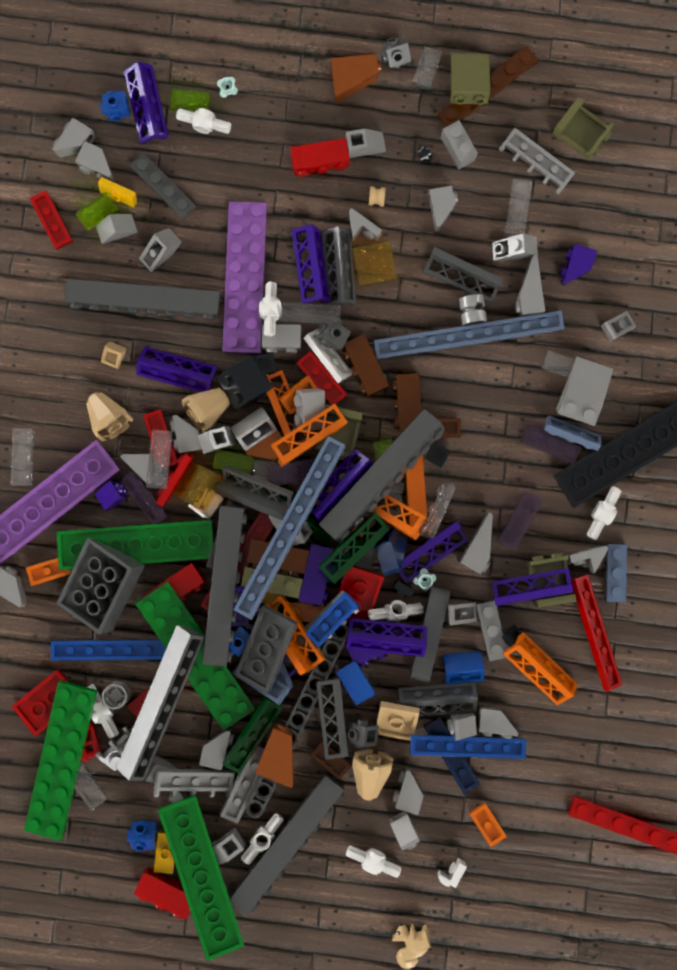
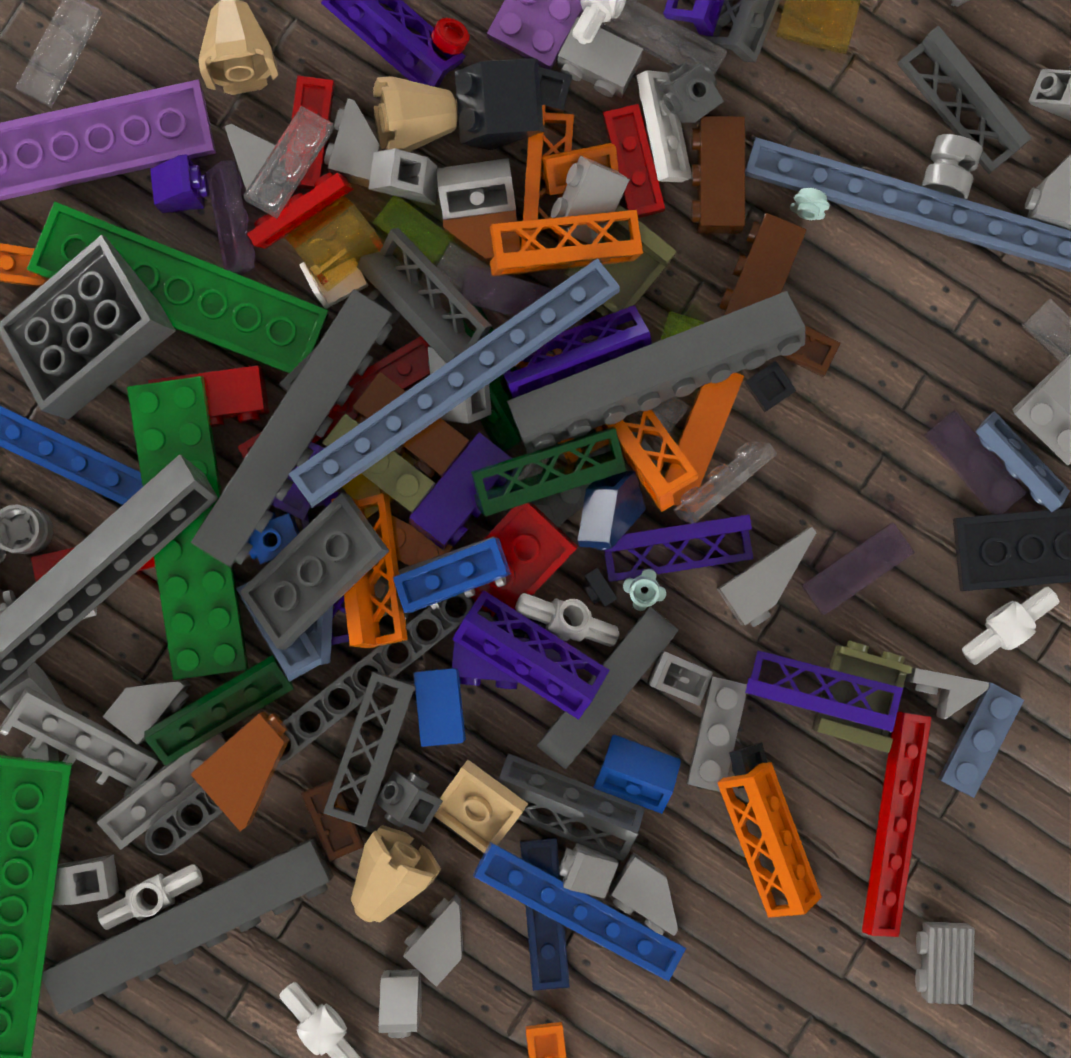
camera: 30 degrees right, 0 degrees up
none -> red tile [431,18,470,55]
none -> light aqua plate [790,188,830,220]
none -> light grey brick [915,922,975,1005]

